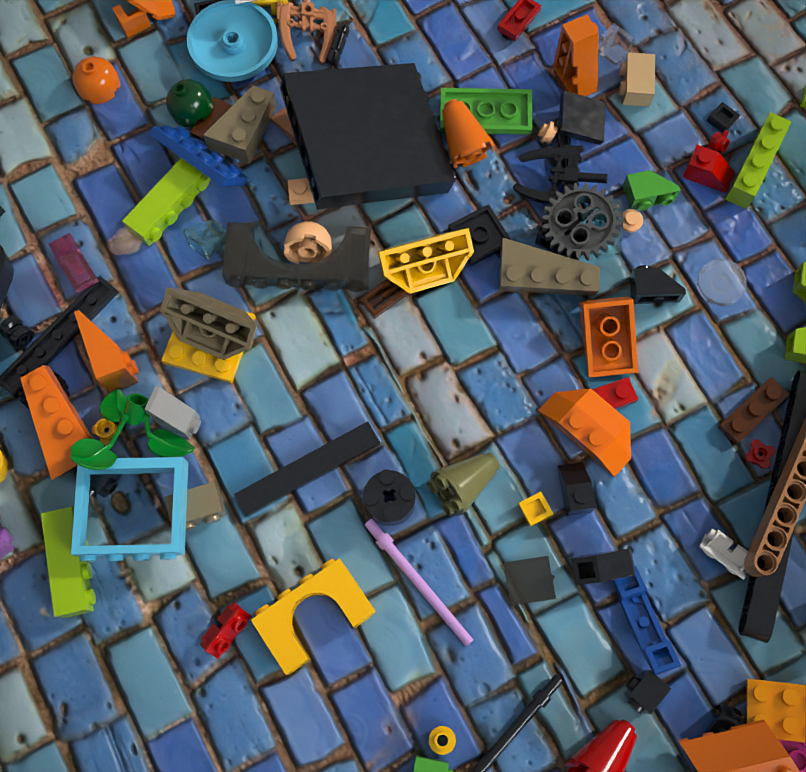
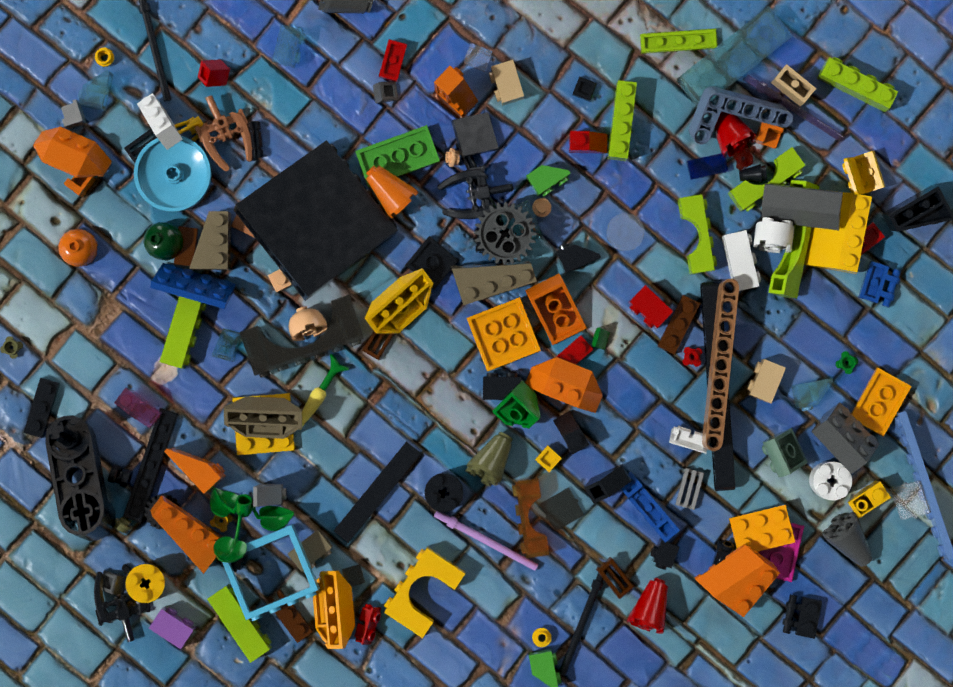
camera: 20 degrees left, 15 degrees up
red plate [708,130,730,152] -> none
none -> reddish brown hinge [267,589,313,643]
none -> piece [300,354,349,430]
none -> light orange wedge [313,571,355,649]
none -> clear smoke tile [342,564,366,587]
none -> dark grey slope [373,81,398,103]
none -> light orange plate [466,297,541,372]
none -> black slope [483,373,522,400]
none -> green slope [492,381,541,429]
none -> clear orange arch [512,478,549,558]
none -> green slope [591,328,610,350]
none -> reddish brown tile [596,557,634,599]
none -> red brick [628,285,673,329]
none -> light grey tile [675,468,704,510]

